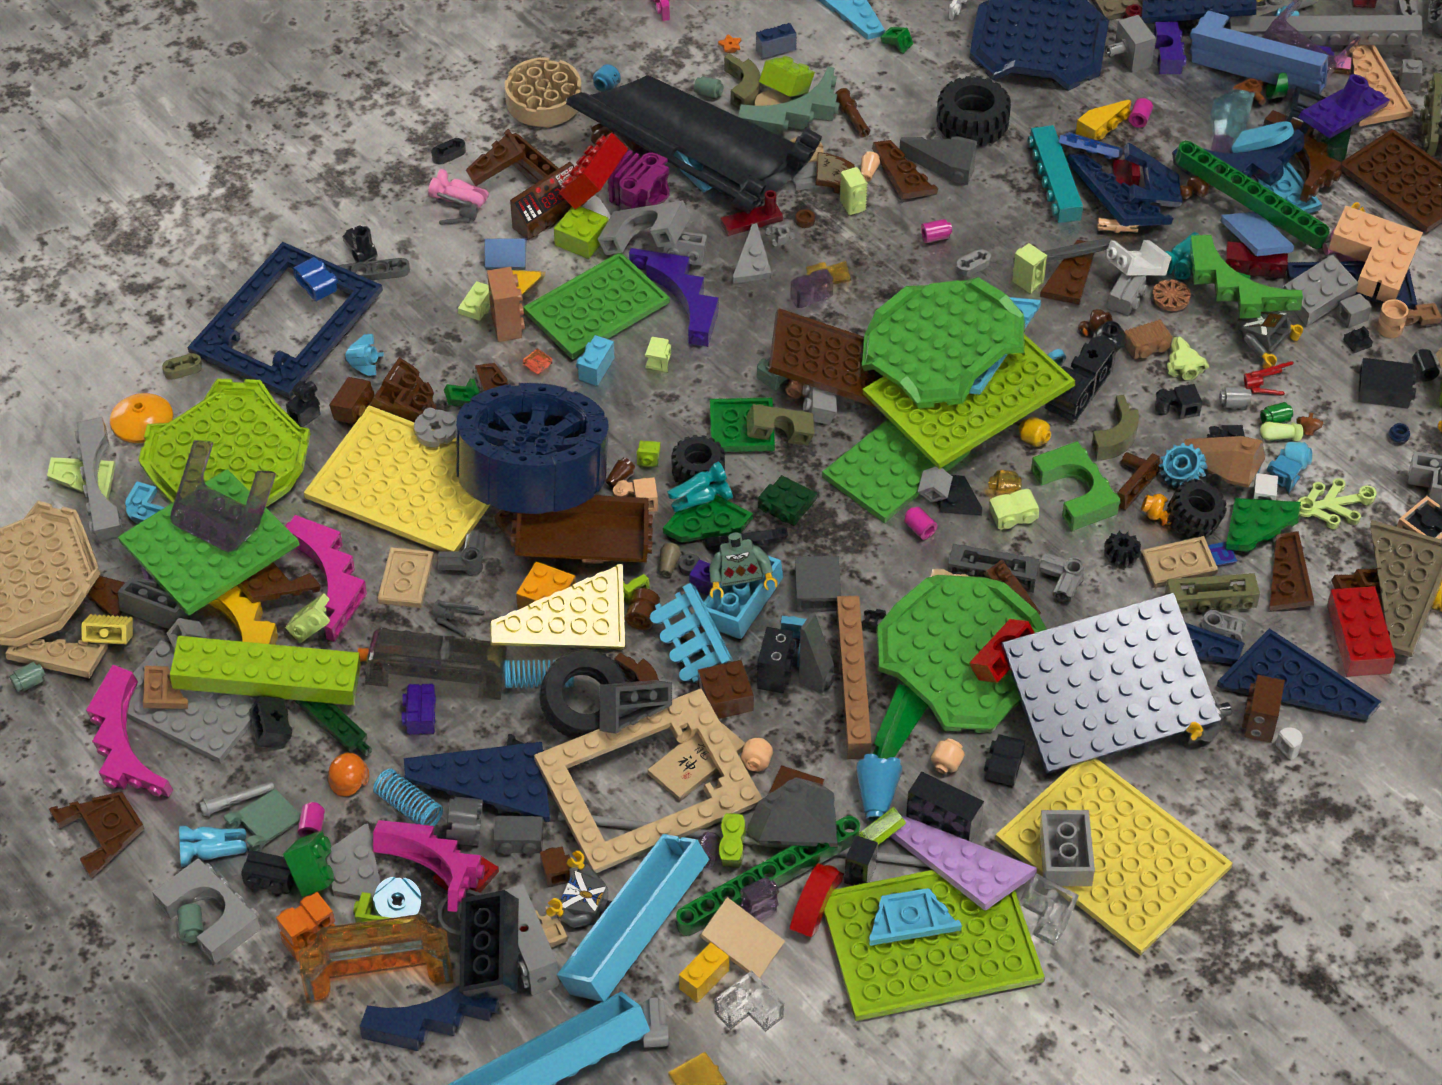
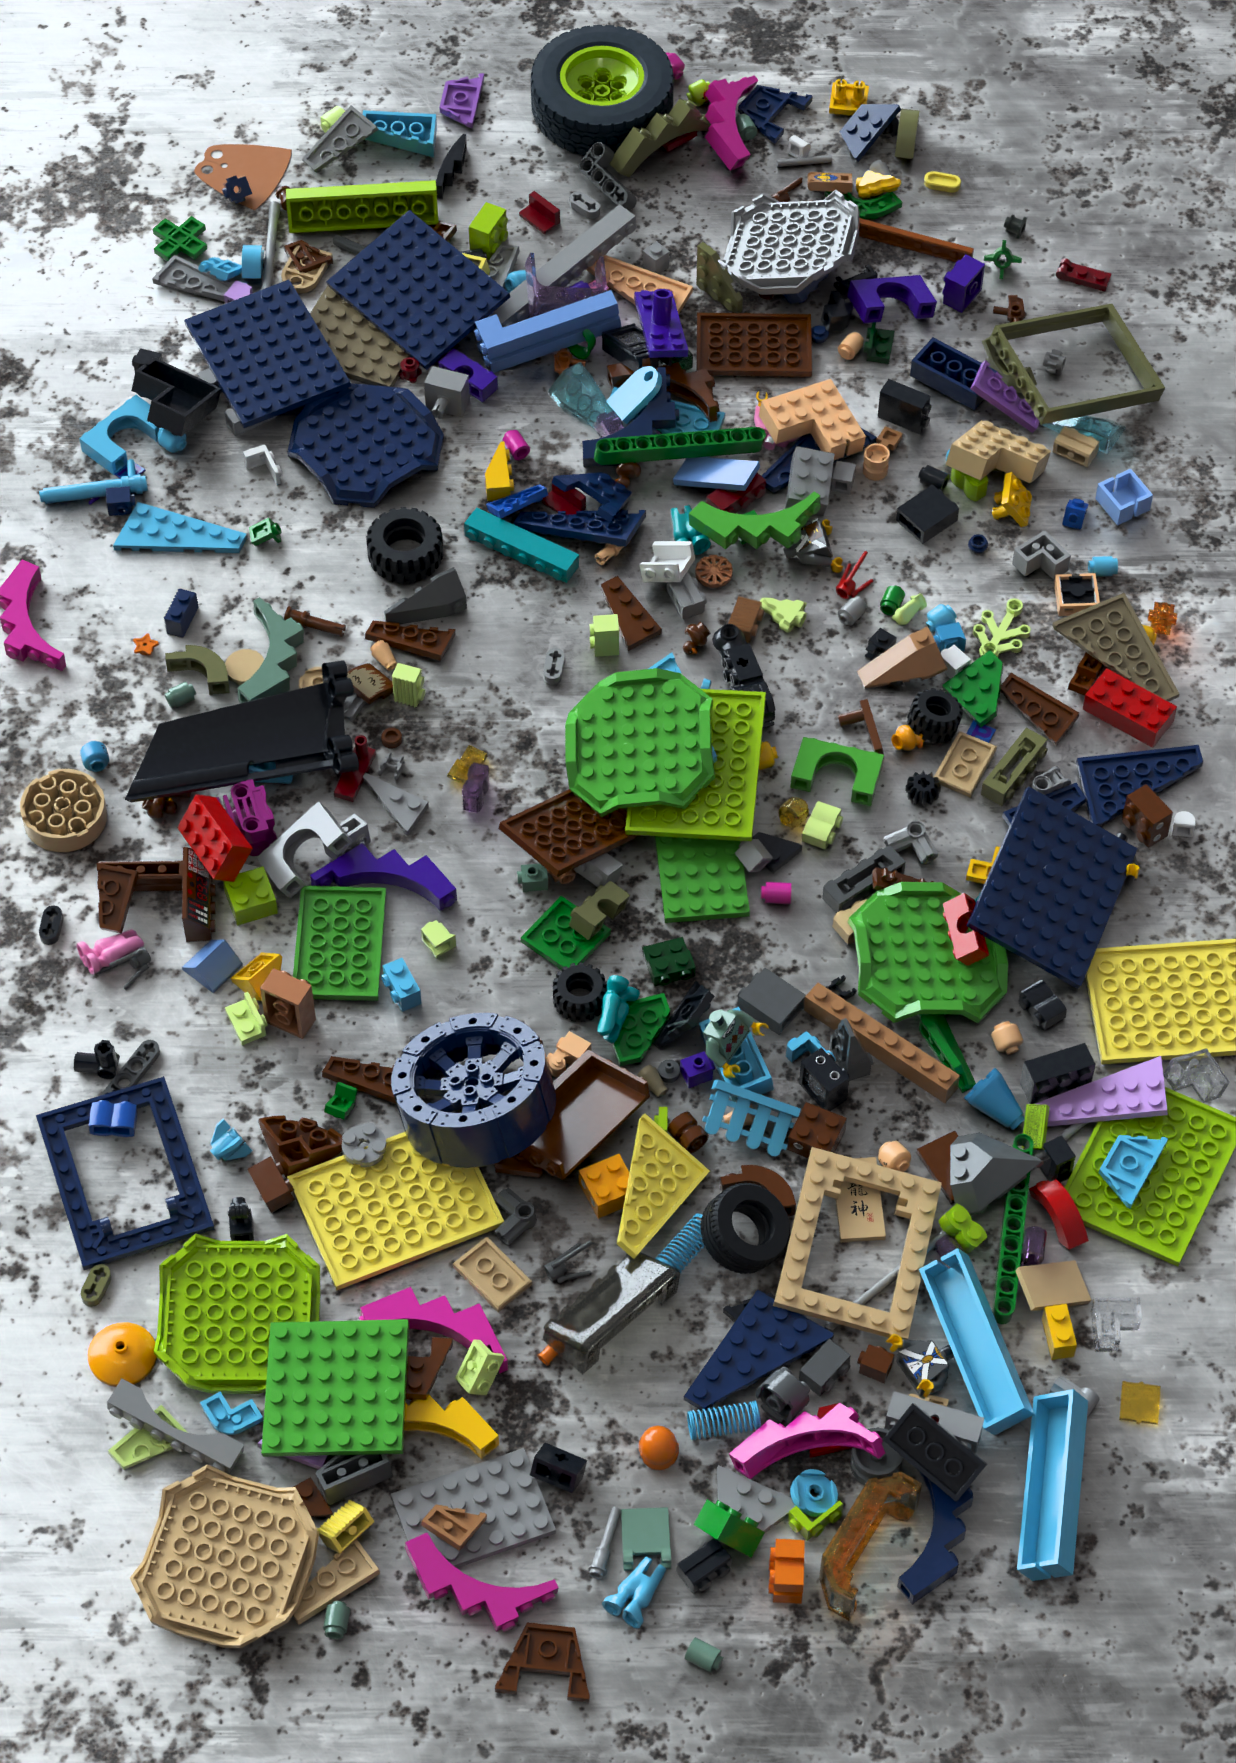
camera: 50 degrees left, 5 degrees up
light grey arch [152,858,261,964] -> none
light grey brick [167,618,208,649] -> none
lime brick [170,636,361,705] -> none
windscreen [171,440,276,552] -> none
dark green plate [294,700,372,756] -> none
dark pink brick [298,802,325,837] -> none
dark purple brick [402,683,436,735] -> none
clear orange tile [523,348,552,374] -> none
dark grey wedge [599,680,672,734] -> none
lime bracket [637,440,661,467] -> none
lime brick [759,56,815,97] -> none
dark pink brick [921,219,952,243] -> none
dark grey axle [1013,237,1111,263] -> none
light grey brick [1040,810,1095,886] -> none
olive arch [1091,395,1139,461] -> none
black brick [1155,384,1202,419] -> none
medium azure gear [1159,443,1208,489] -> none
dark orange piece [1296,412,1323,436] -> none
black tile [1343,326,1373,353] -> none

